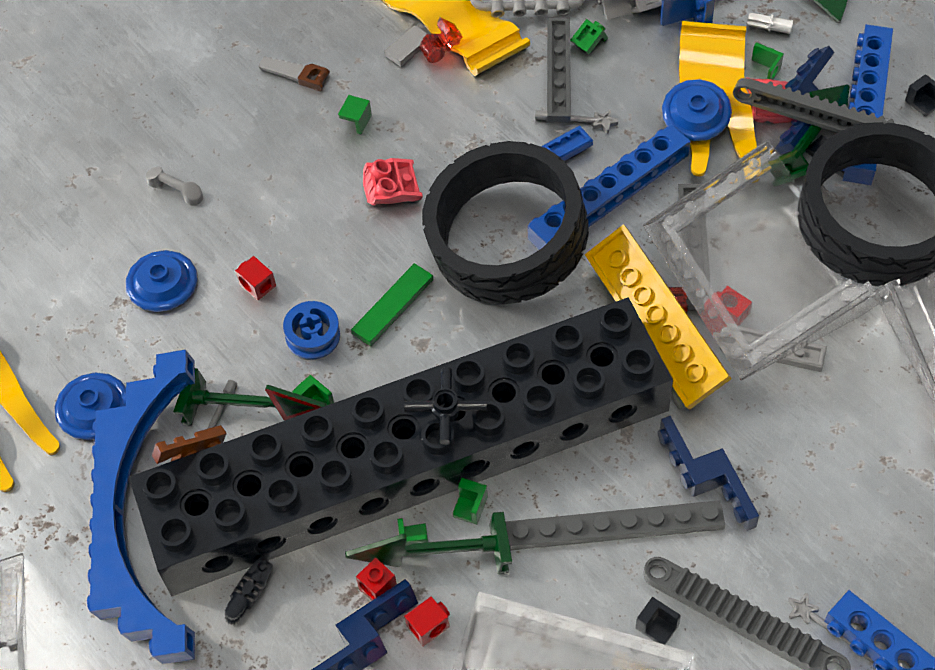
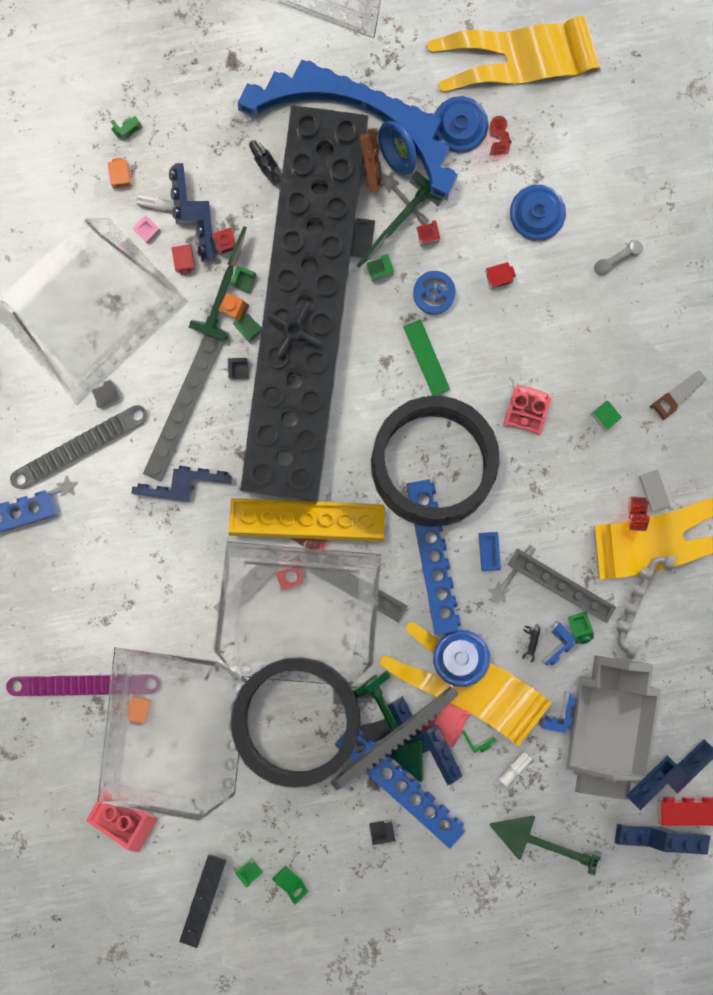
camera: 110 degrees right, 30 degrees up
none -> orange brick [219,293,249,322]
none -> black panel [228,358,249,380]
none -> blue piece [378,120,416,176]
none -> red panel [416,220,440,246]
none -> clear red leg [489,116,512,155]
none -> black piece [522,624,541,663]
none -> blue bracket [541,621,576,666]

